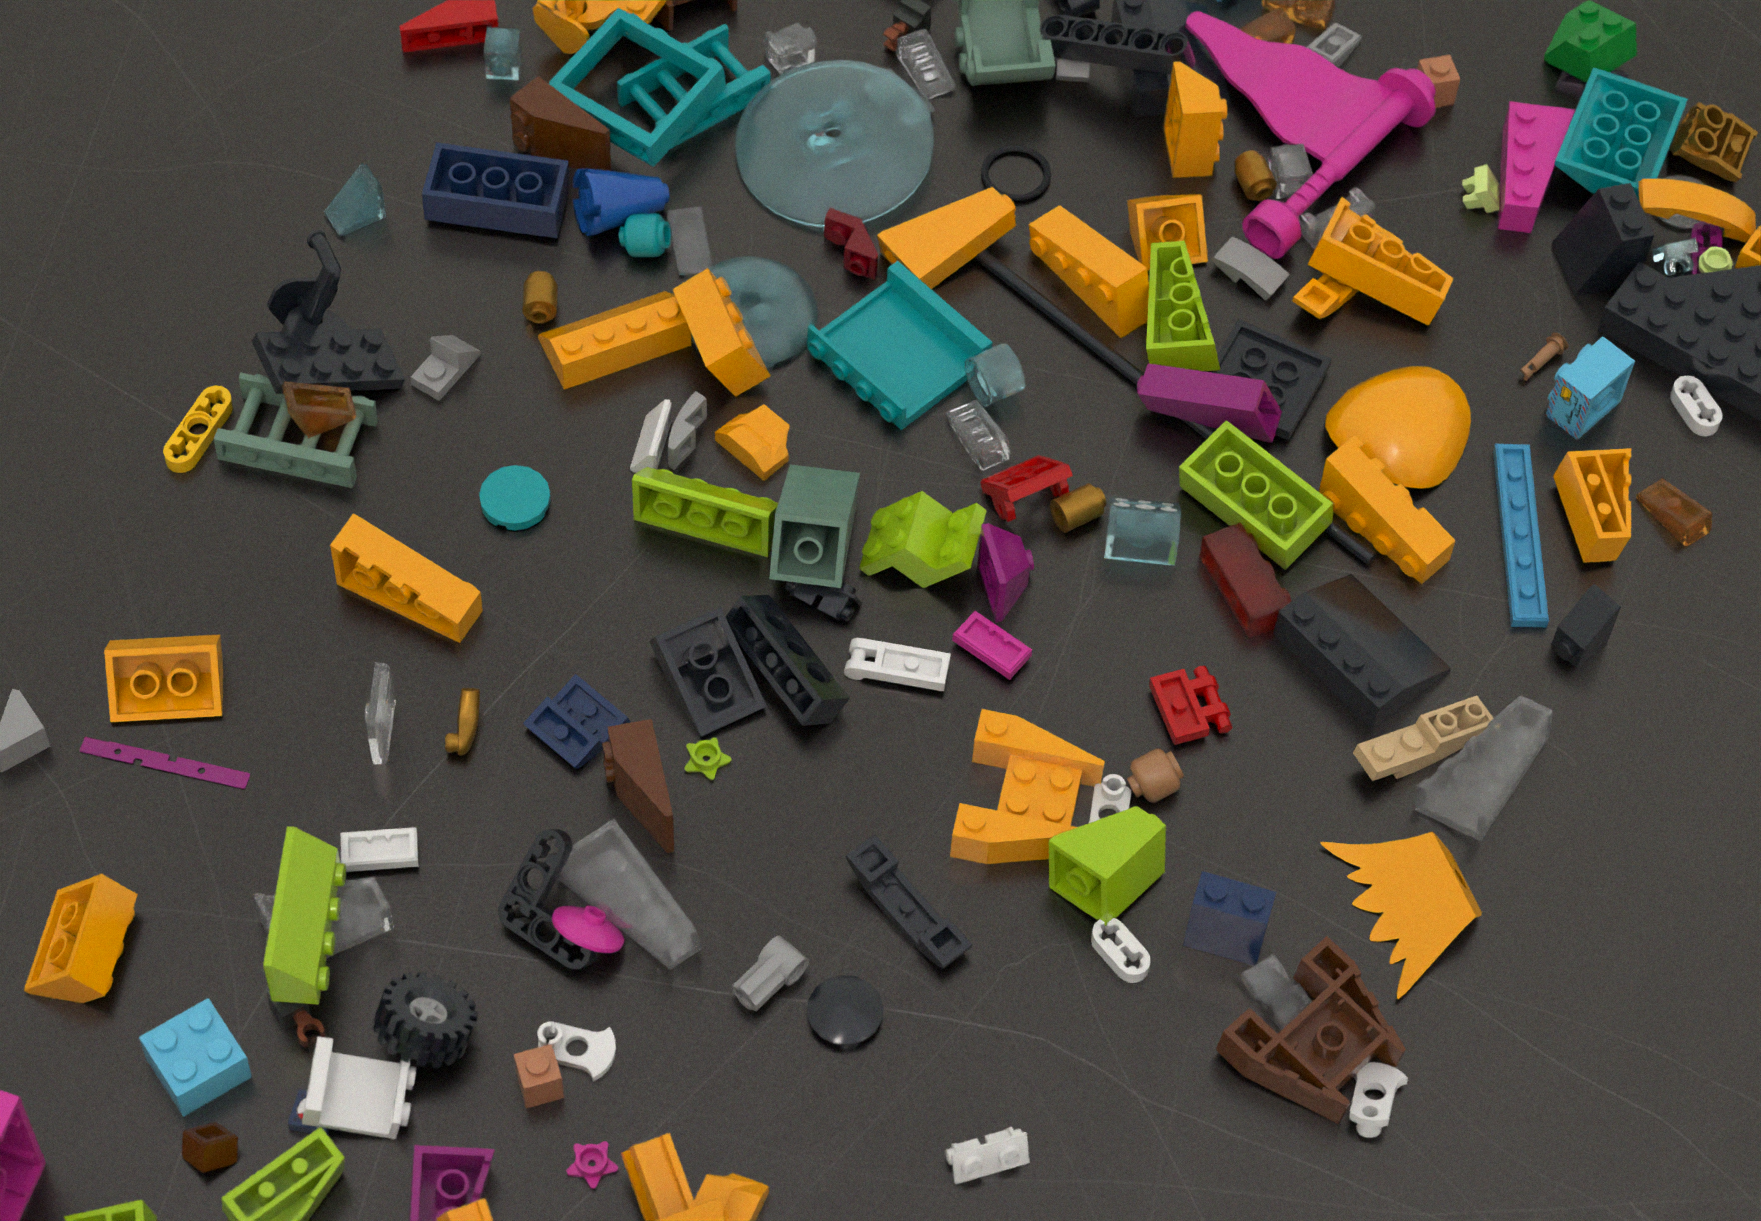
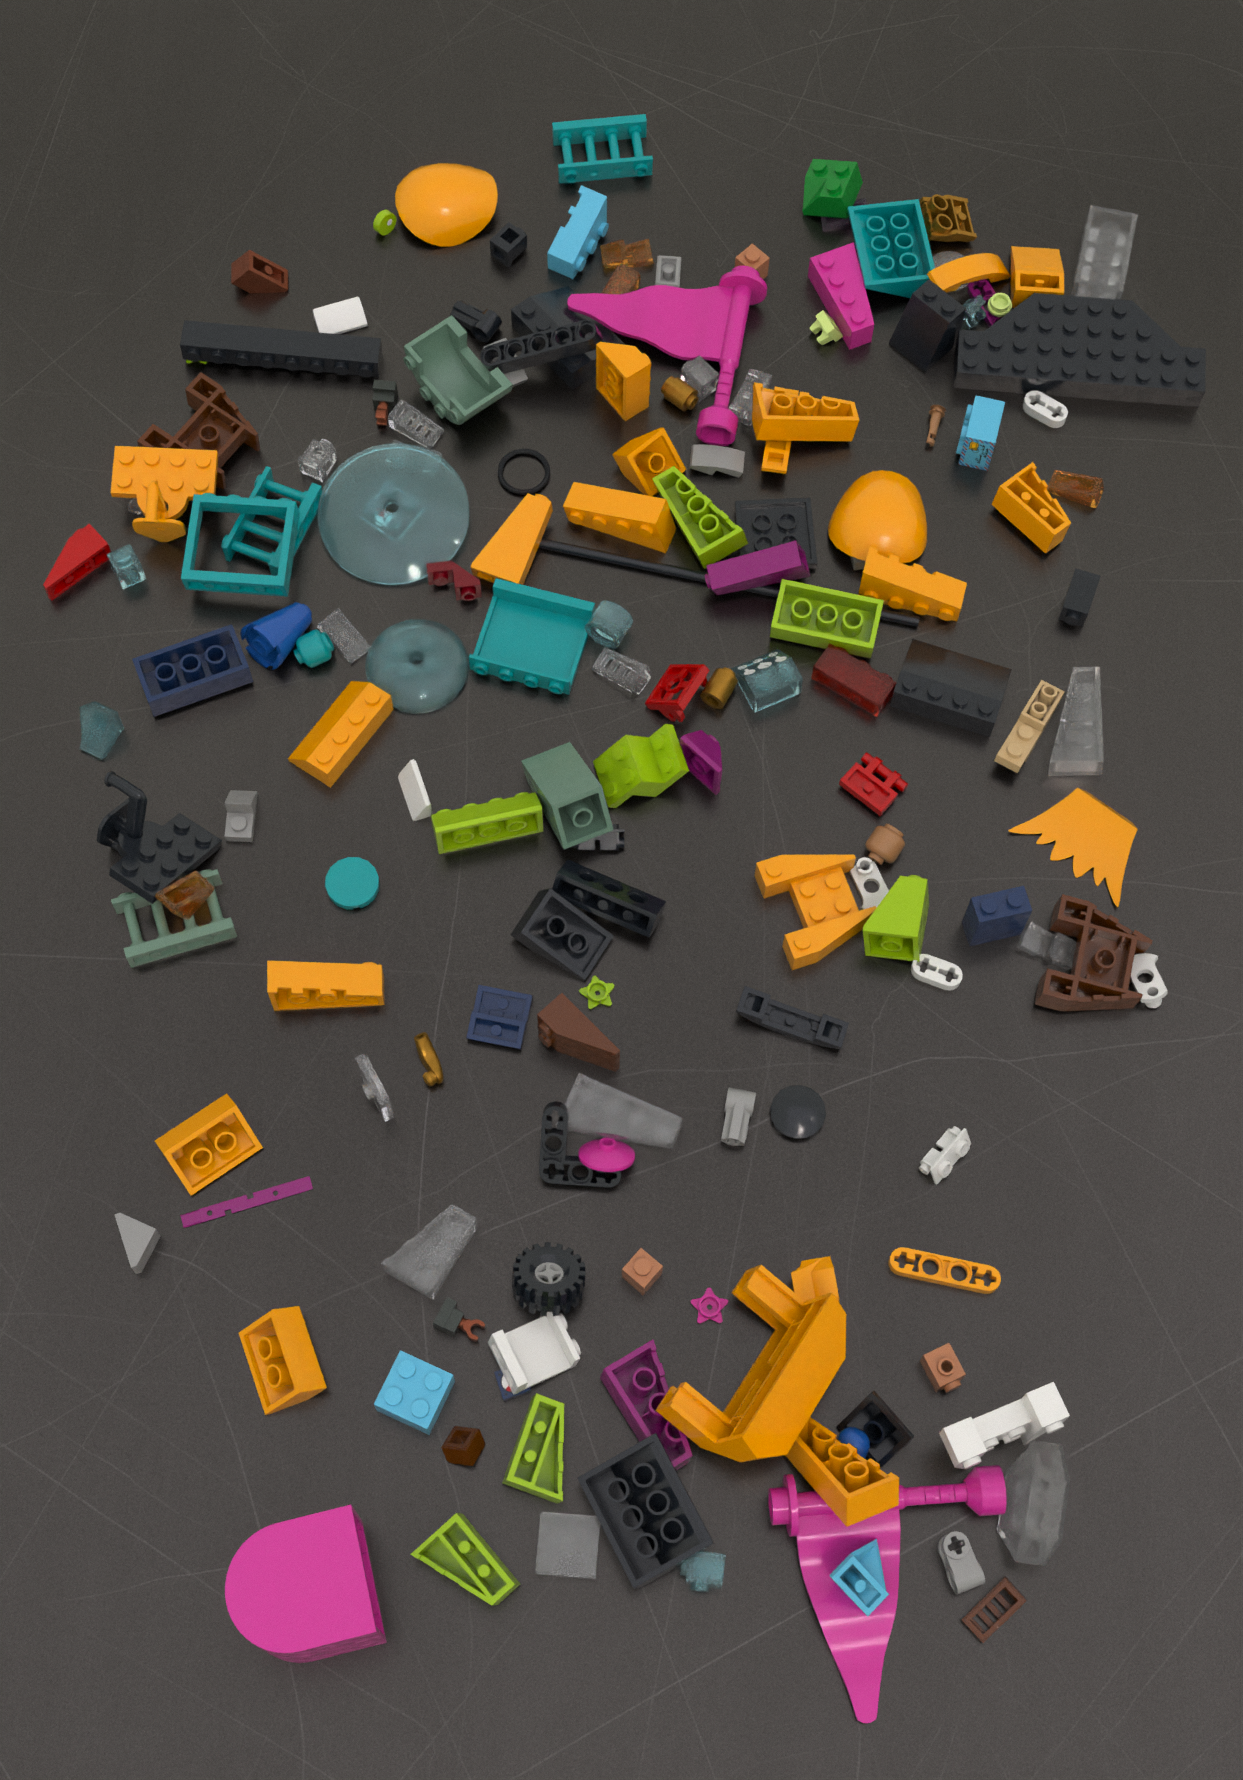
camera: 30 degrees left, 10 degrees up
yellow beam [163,385,233,473] -> none
lime slope [263,826,346,1005] -> none
white plate [341,827,419,872] -> none
reddish brown slope [509,76,611,171] -> none
pearl gold brick [523,271,558,323] -> none
white piece [537,1021,616,1082] -> none
light grey slope [668,391,707,470] -> none
light orange wedge [673,268,771,397] -> none
light orange slope [715,404,790,481] -> none
white plate [844,638,951,691] -> none
dark pink plate [952,611,1032,680] -> none
dark azure tile [1493,444,1549,627] -> none

